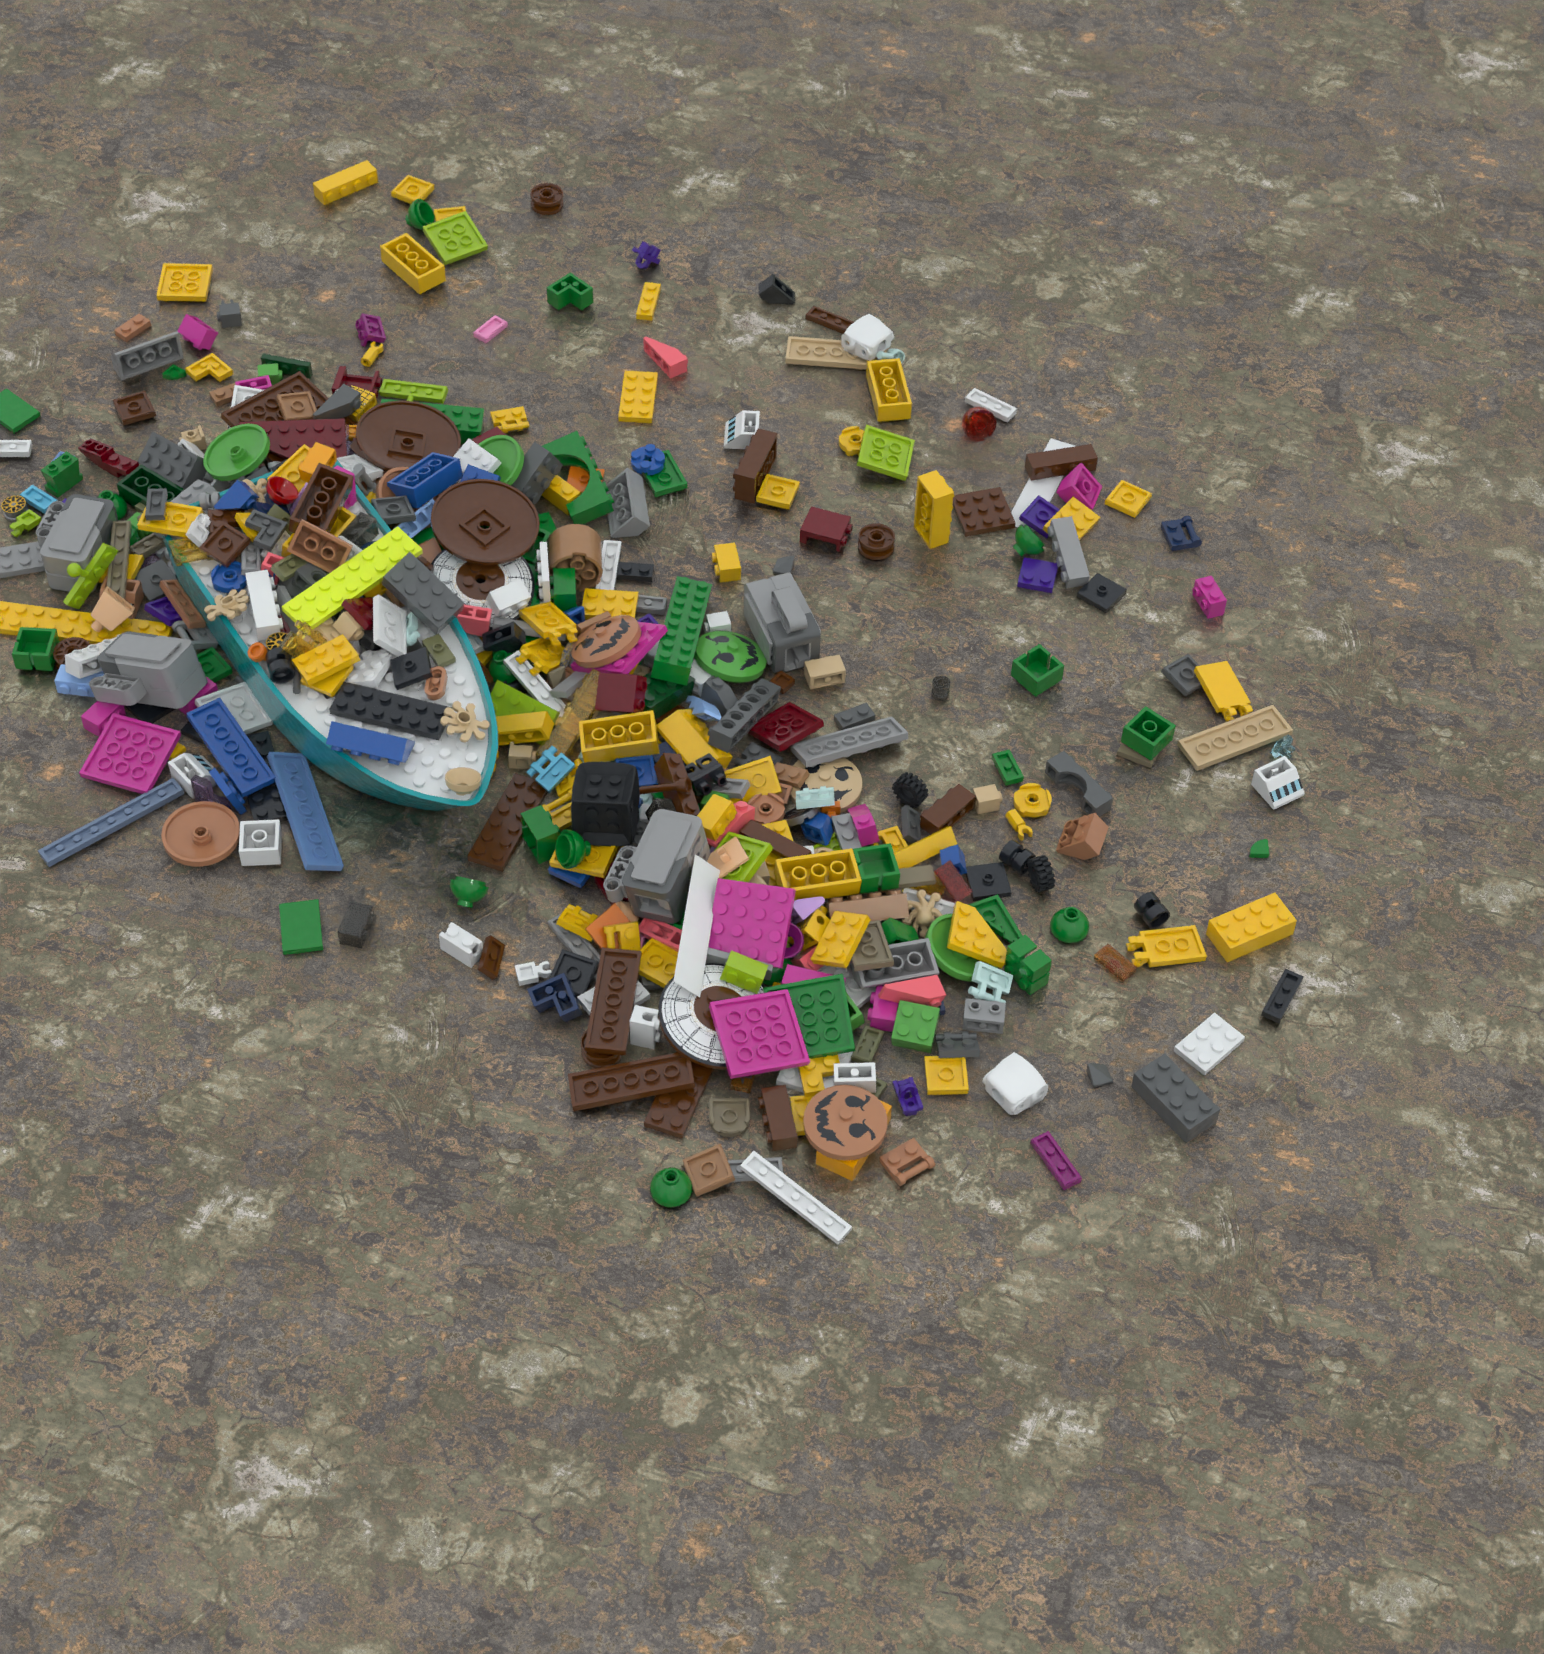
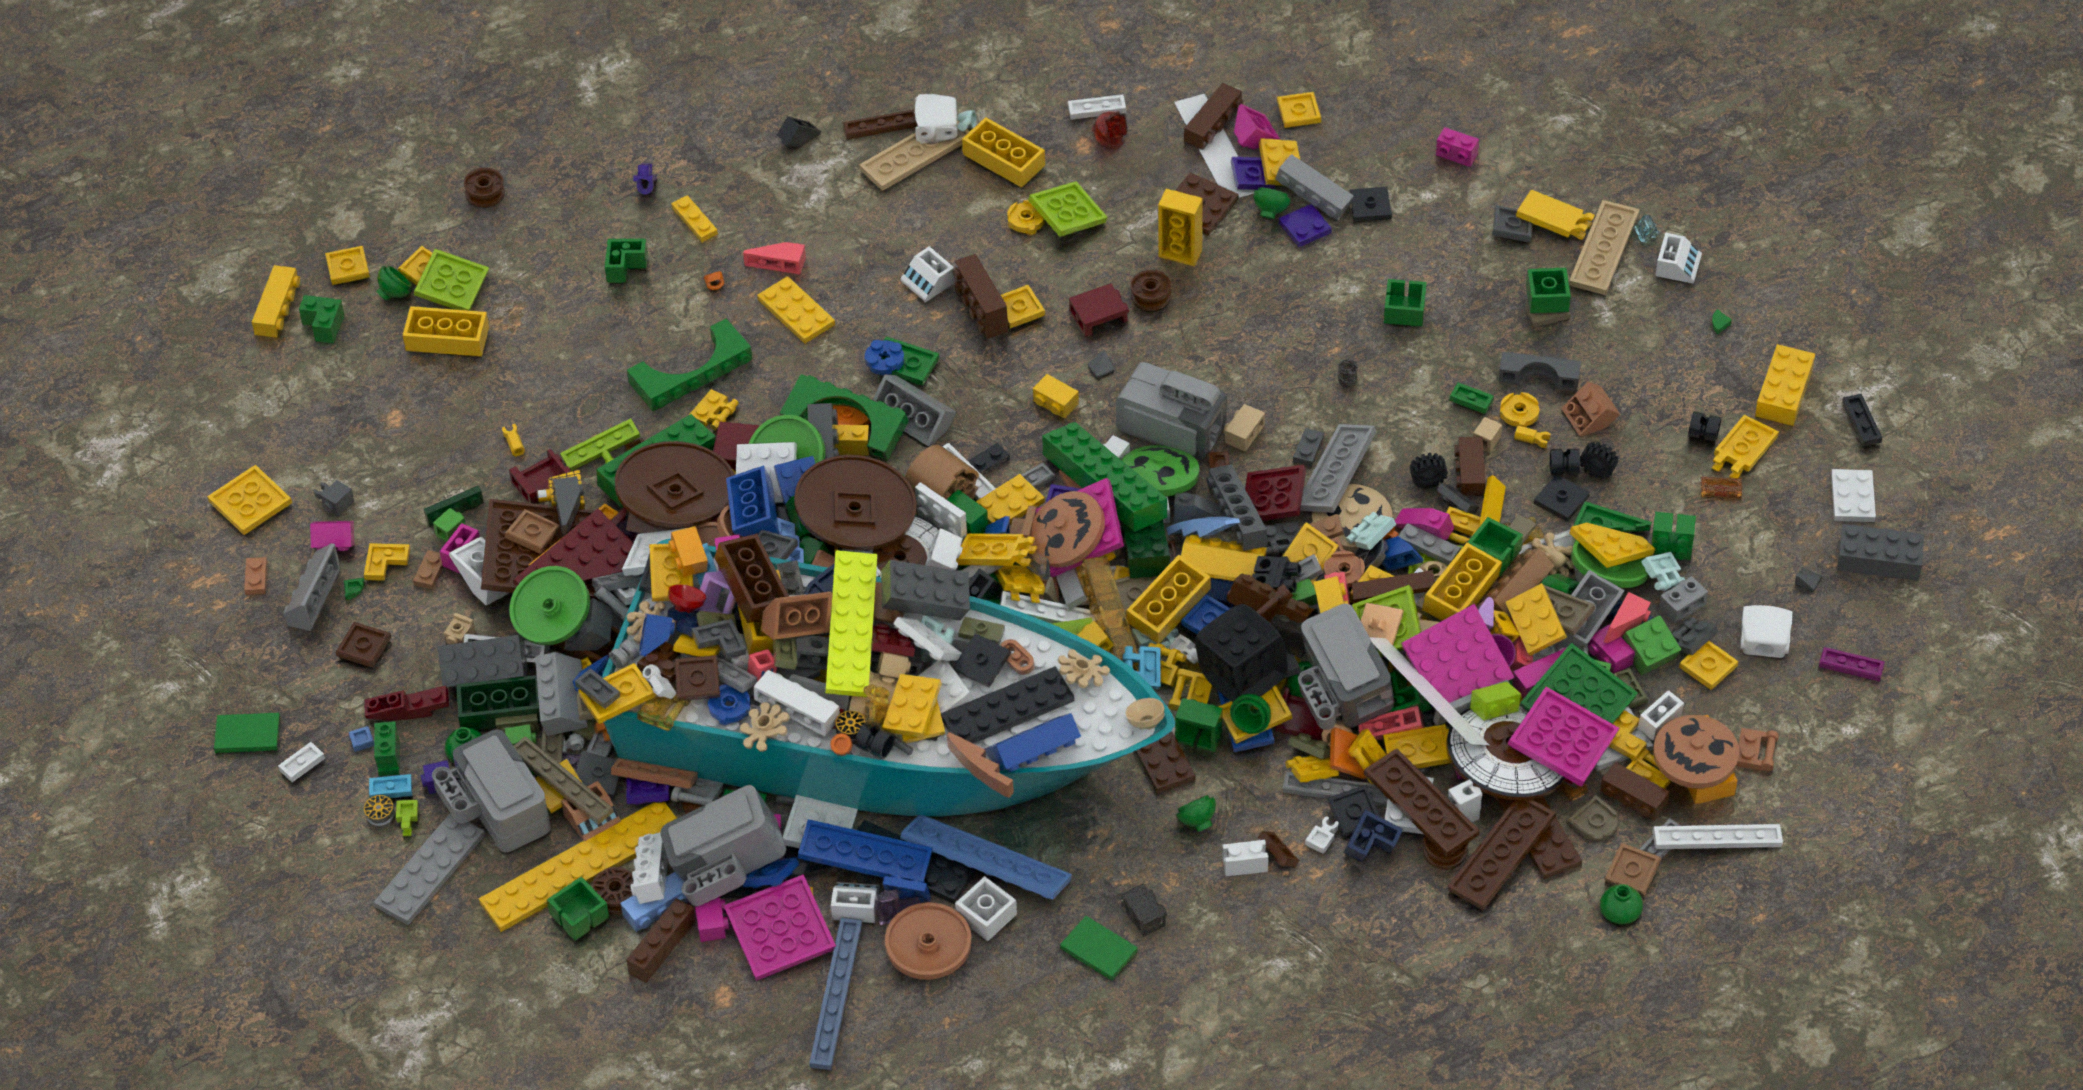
camera: 40 degrees left, 0 degrees up
lime plate [63,543,119,609] -> none
light nougat torso [91,586,135,632] -> none
magenta bracket [355,313,386,347] -> none
bright pink tile [473,315,508,343] -> none
dark red panel [595,673,647,713] -> none
dark purple hips [892,1077,923,1116] -> none
clear red brick [934,860,973,902] -> none
blue brick [940,844,967,879] -> none
green piece [1050,907,1089,943] -> none
dark blue plate [1161,516,1202,551] -> none
none -> green brick [299,295,345,344]
none -> reddish brown brick [626,898,696,983]
none -> green arch [627,318,753,411]
none -> orange tile [703,271,724,290]
none -> blue plate [743,857,799,888]
none -> nougat slope [947,732,1014,798]
none -> olive plate [1288,733,1330,759]

